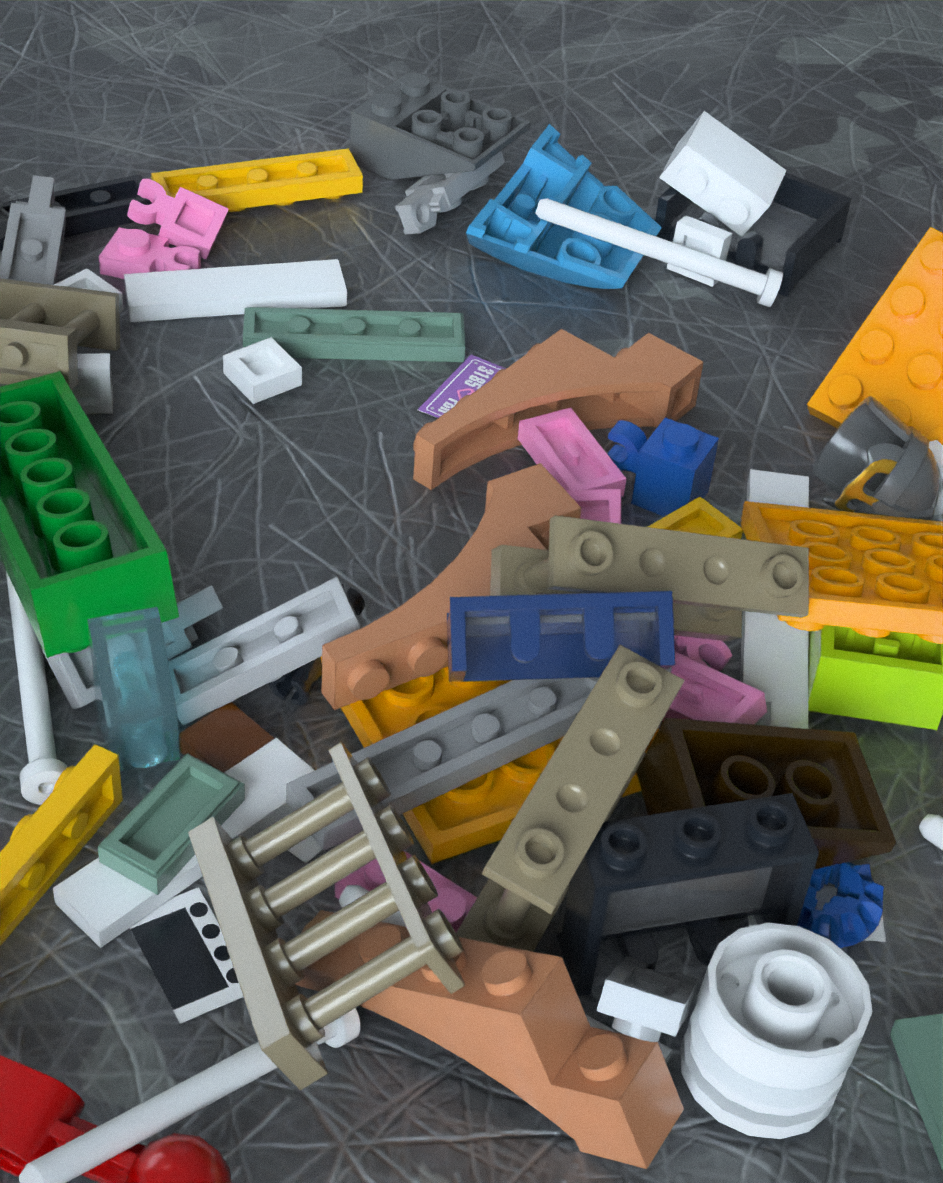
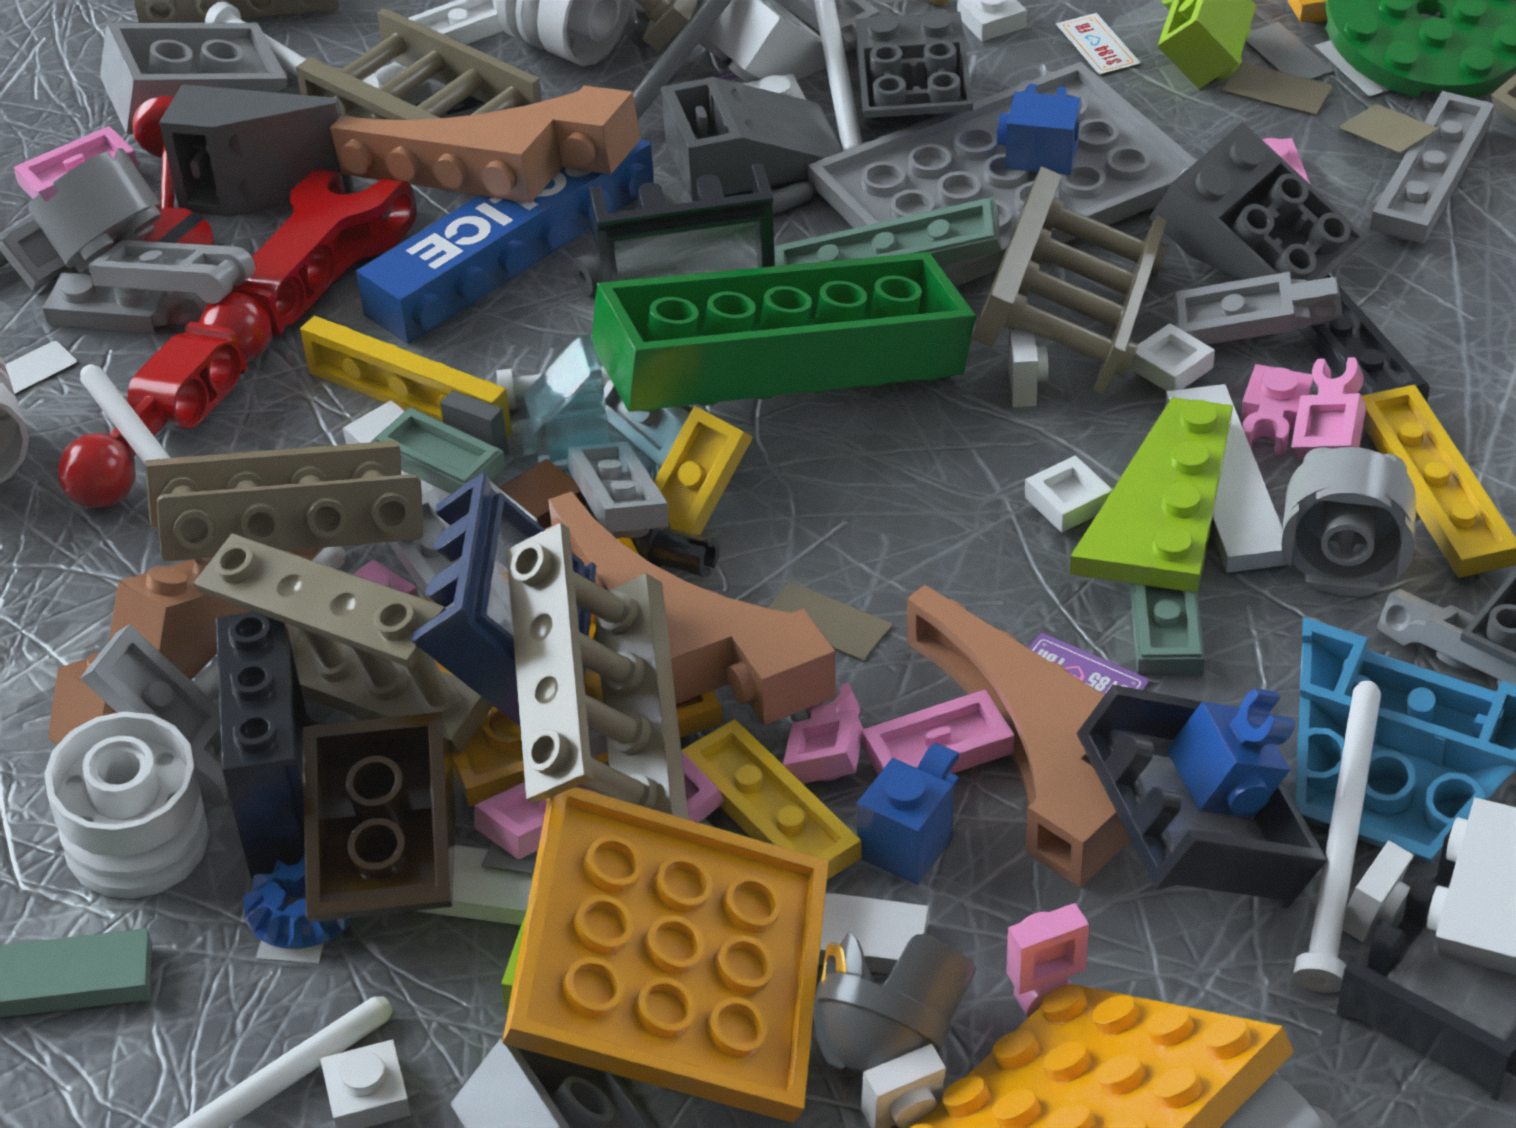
camera: 100 degrees right, 0 degrees up
none -> dark grey tile [440,391,508,458]
none -> yellow plate [654,405,753,535]
none -> dark tan sticker [766,581,893,661]
none -> bright pink plate [1006,903,1089,1018]
none -> lime wing [1069,397,1233,593]
none -> black window [1076,684,1328,908]
none -> blue brick [1166,688,1296,818]
none -> light grey brick [1281,447,1416,597]

